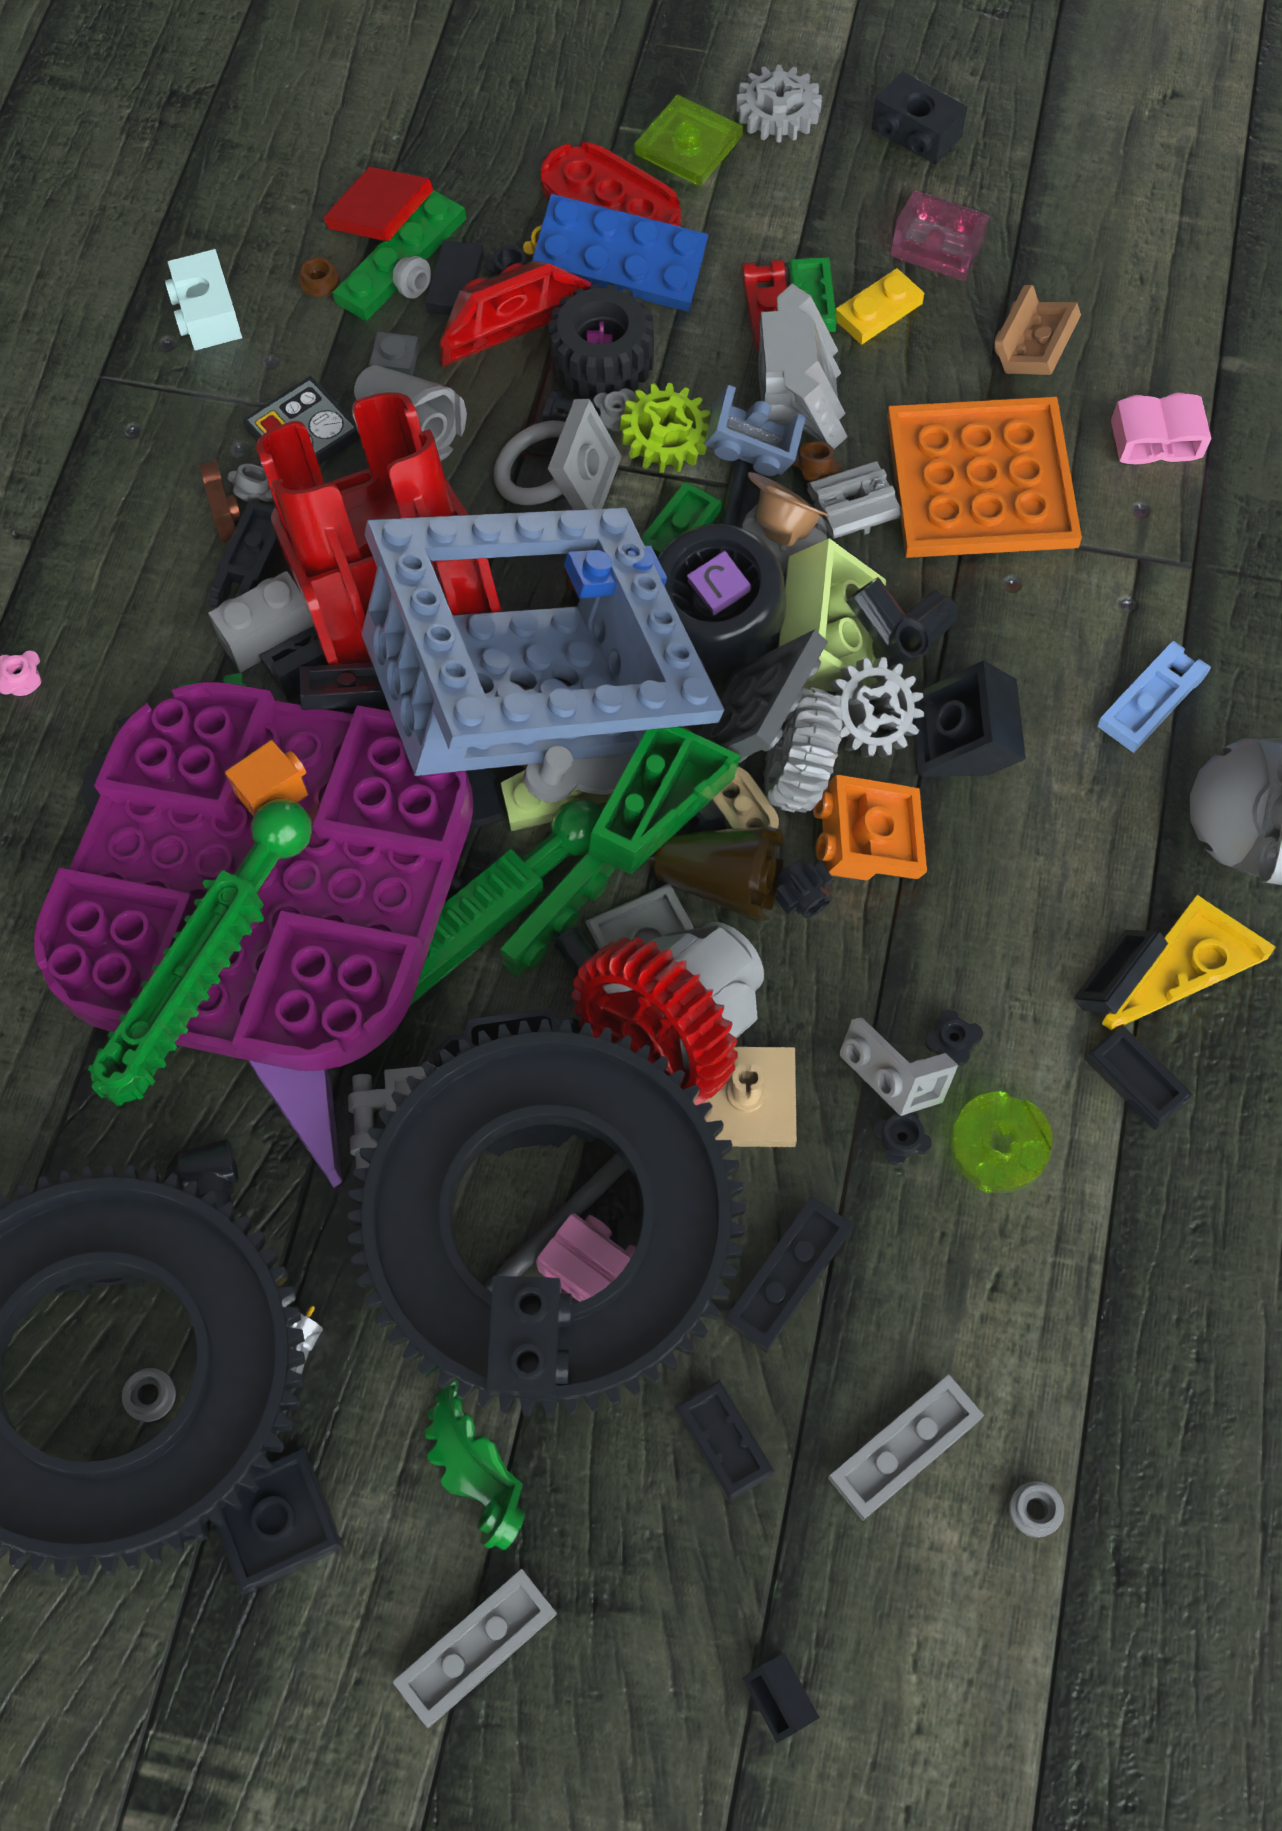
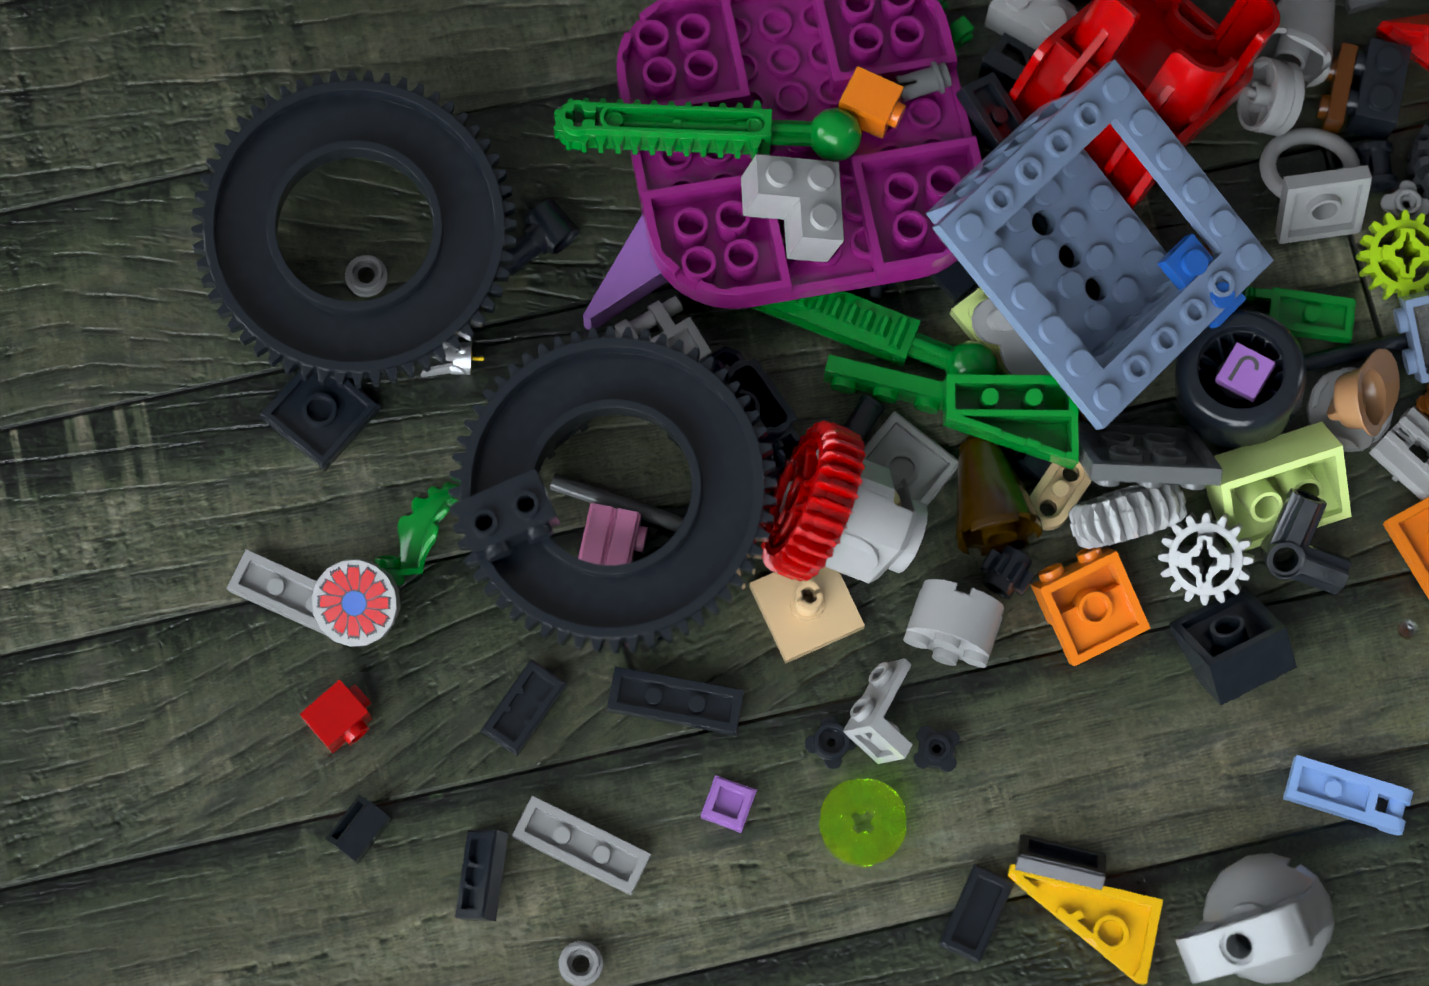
camera: 60 degrees right, 10 degrees up
none -> red brick [299,679,372,754]
none -> tile [312,558,400,647]
none -> black plate [455,830,509,921]
none -> medium lavender tile [700,775,757,833]
none -> light grey brick [741,154,844,262]
none -> dark grey pin [895,61,952,103]
none -> light grey brick [903,579,1004,668]
none -> light grey wheel [1237,56,1305,137]
none -> reddish brown plate [1316,43,1358,135]
none -> black brick [1345,38,1412,141]

